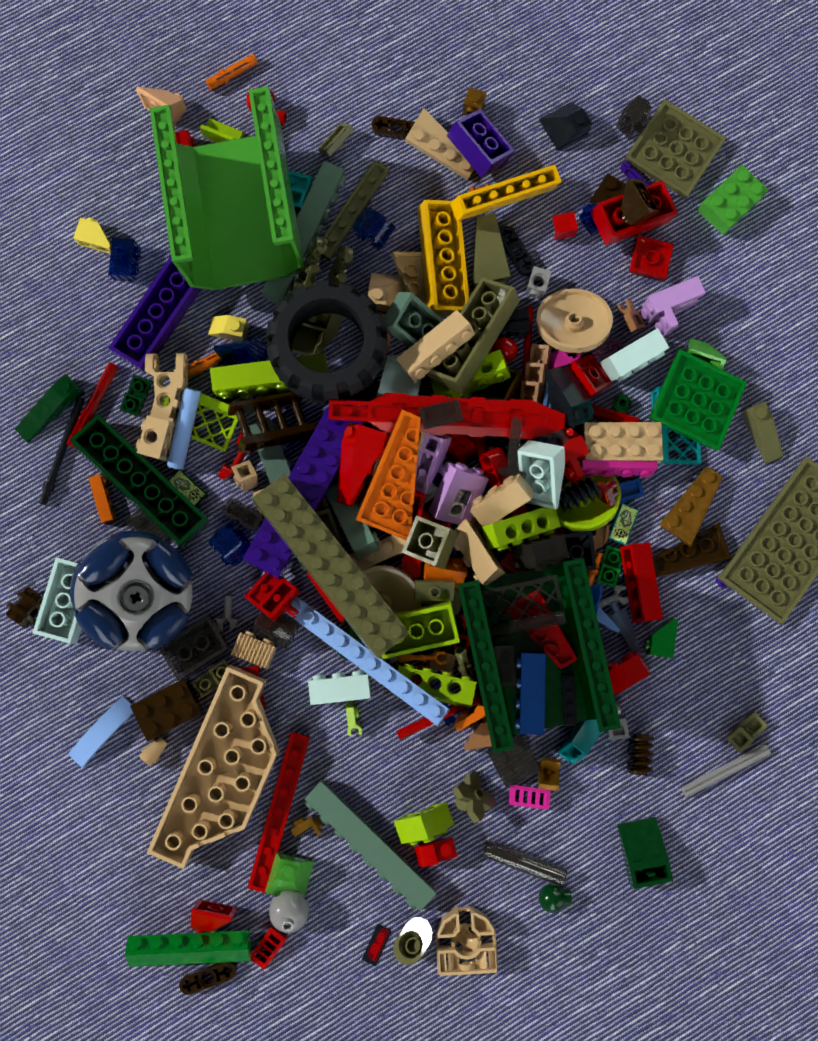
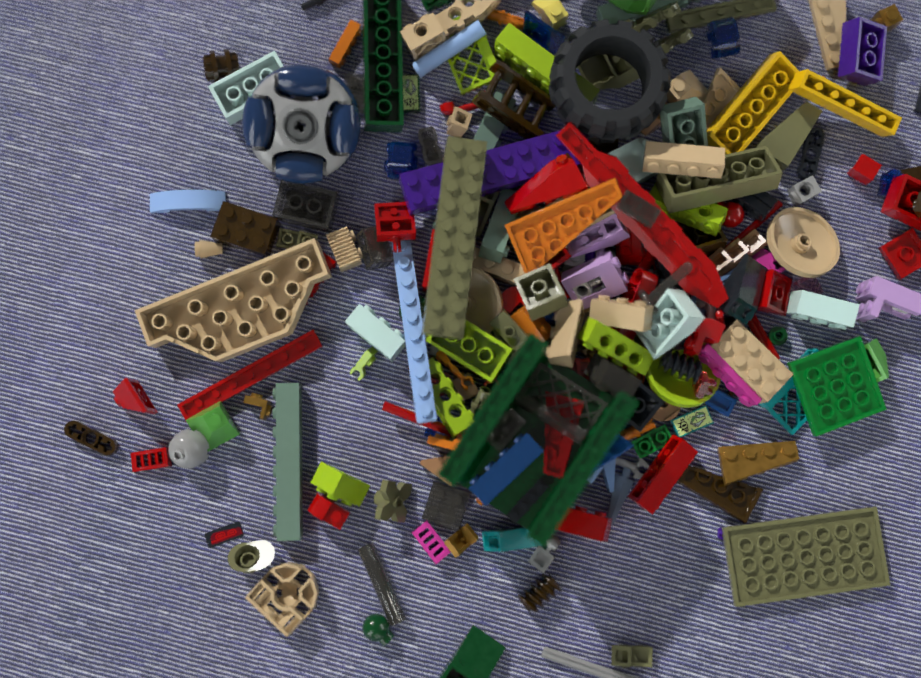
camera: 45 degrees right, 0 degrees up
green brick [125,930,252,967] -> none
light grey bar [216,595,239,632] -> none
medium nougat plate [618,299,646,332] -> none
green slope [644,619,678,658] -> none
olive slope [741,401,783,464] -> none

